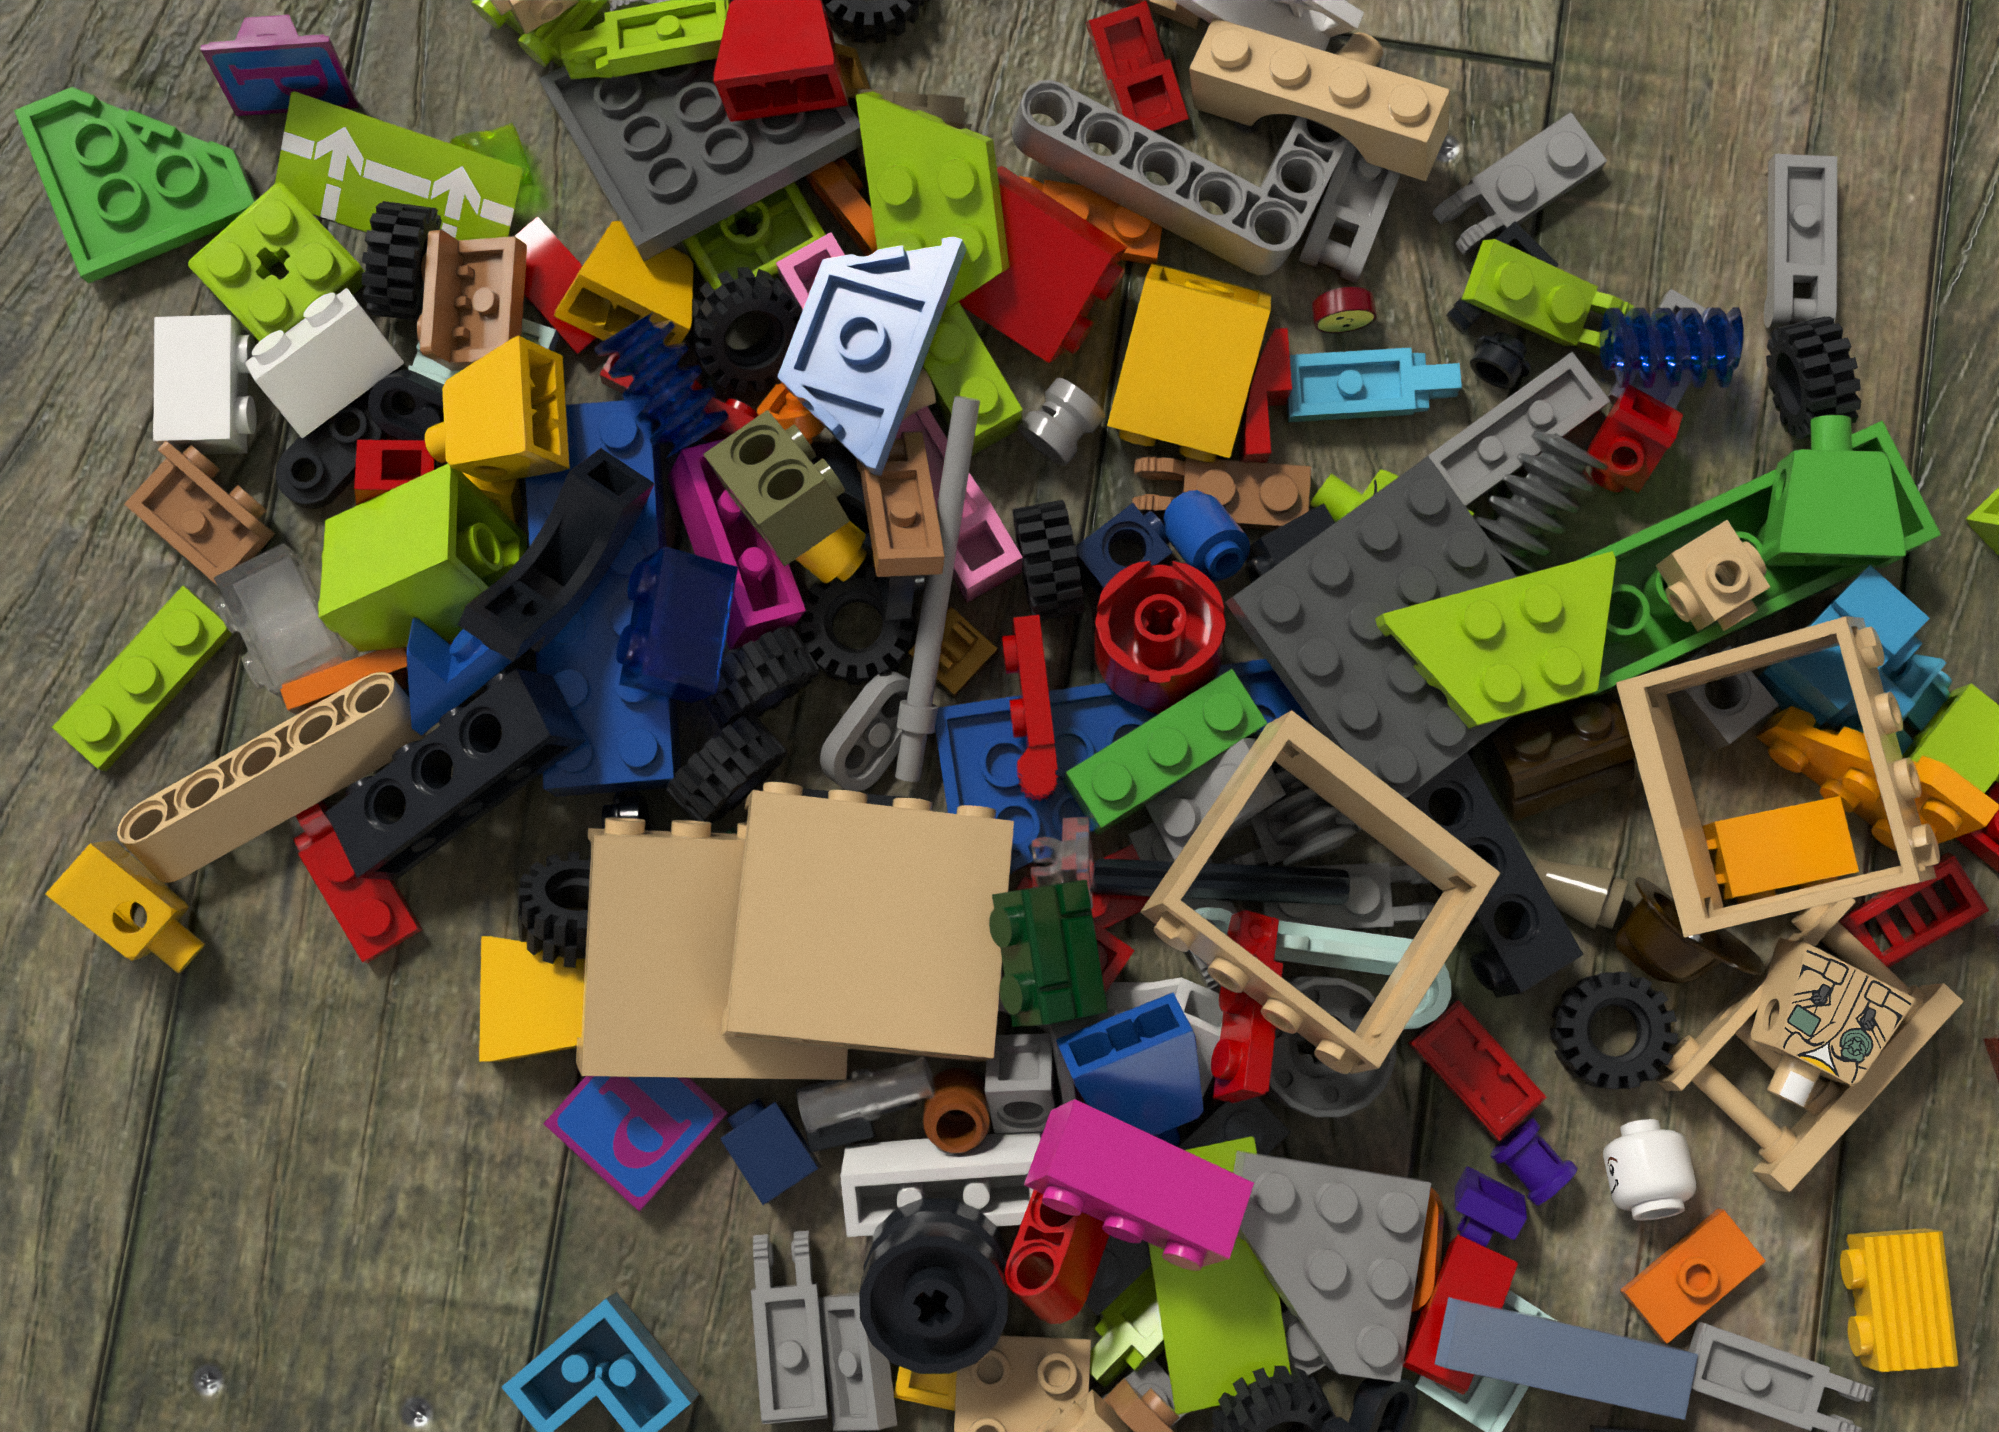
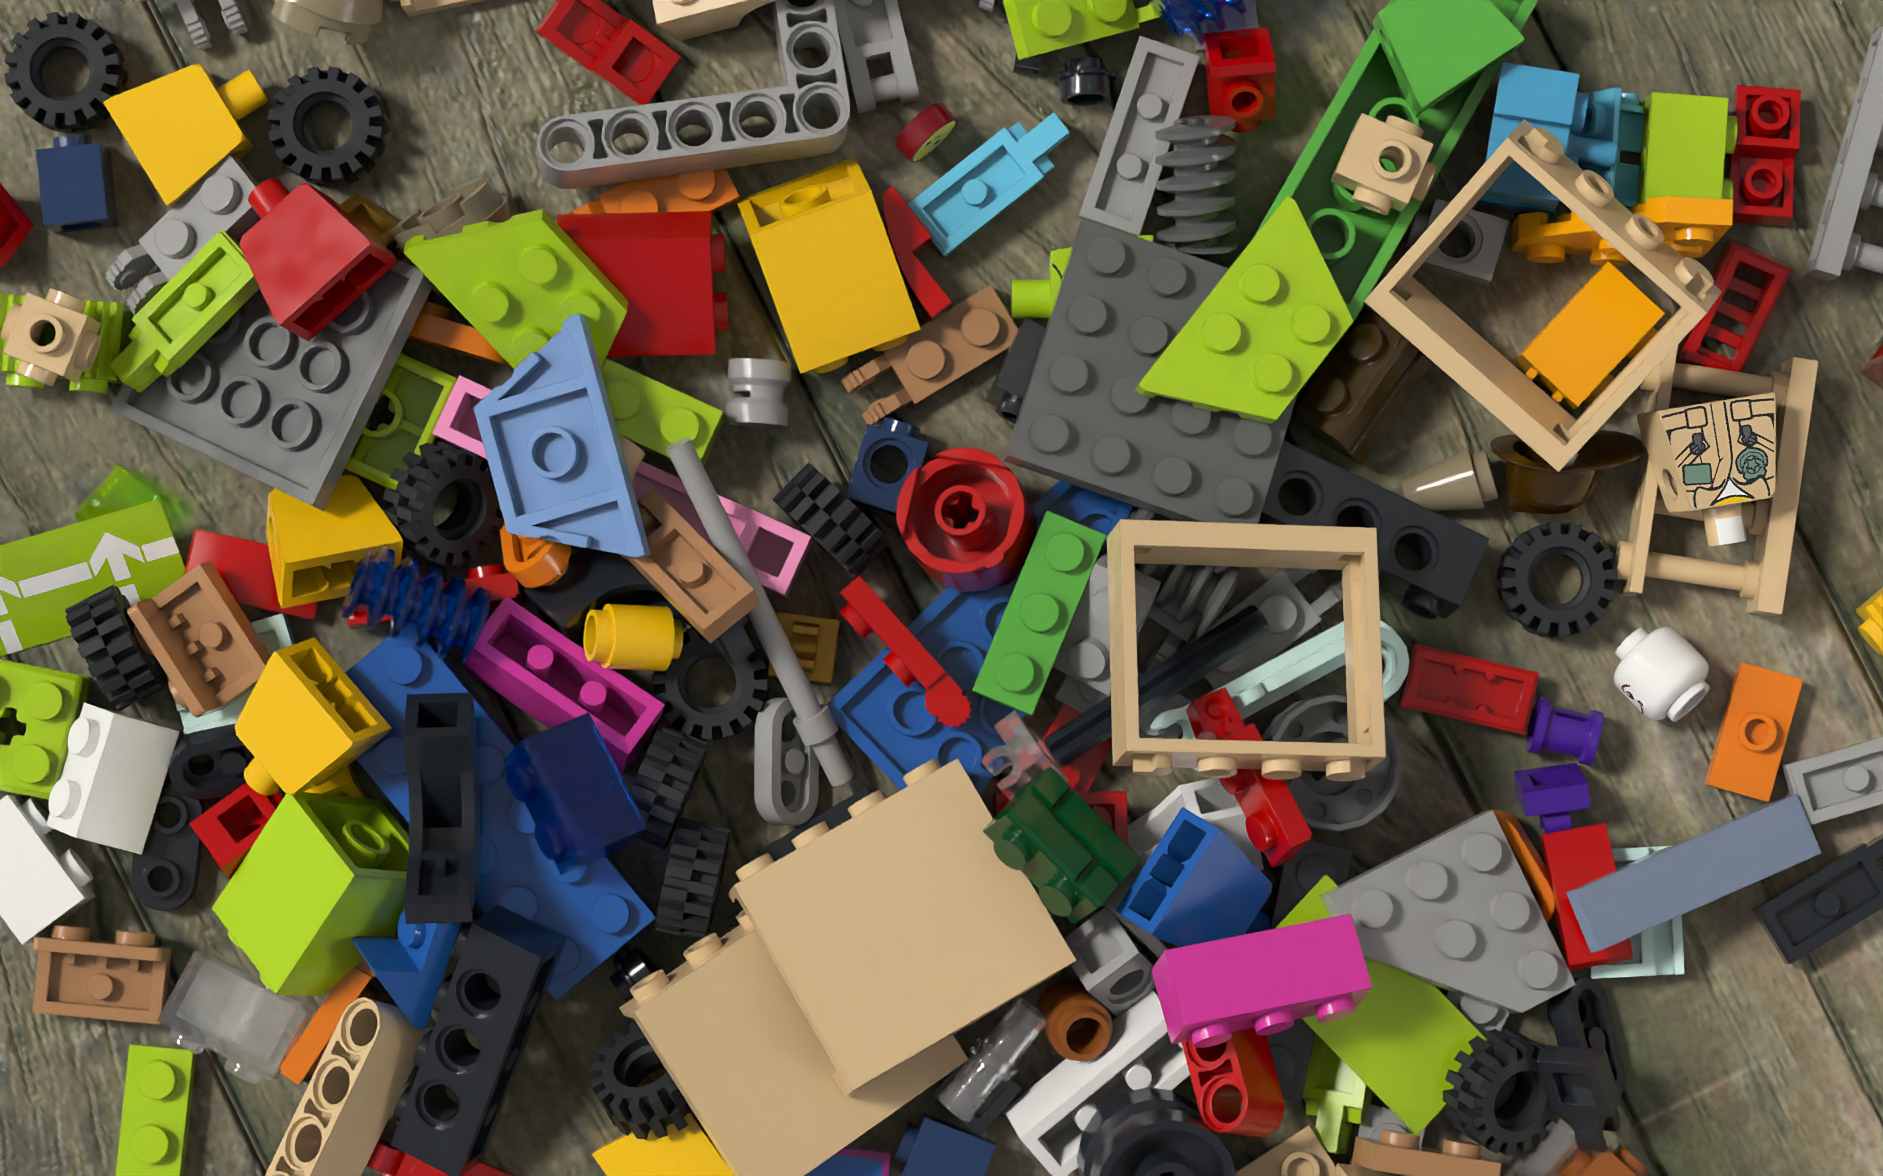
camera: 35 degrees left, 5 degrees up
olive brick [703,410,850,566] -> none
blue brick [1164,490,1250,582] -> none

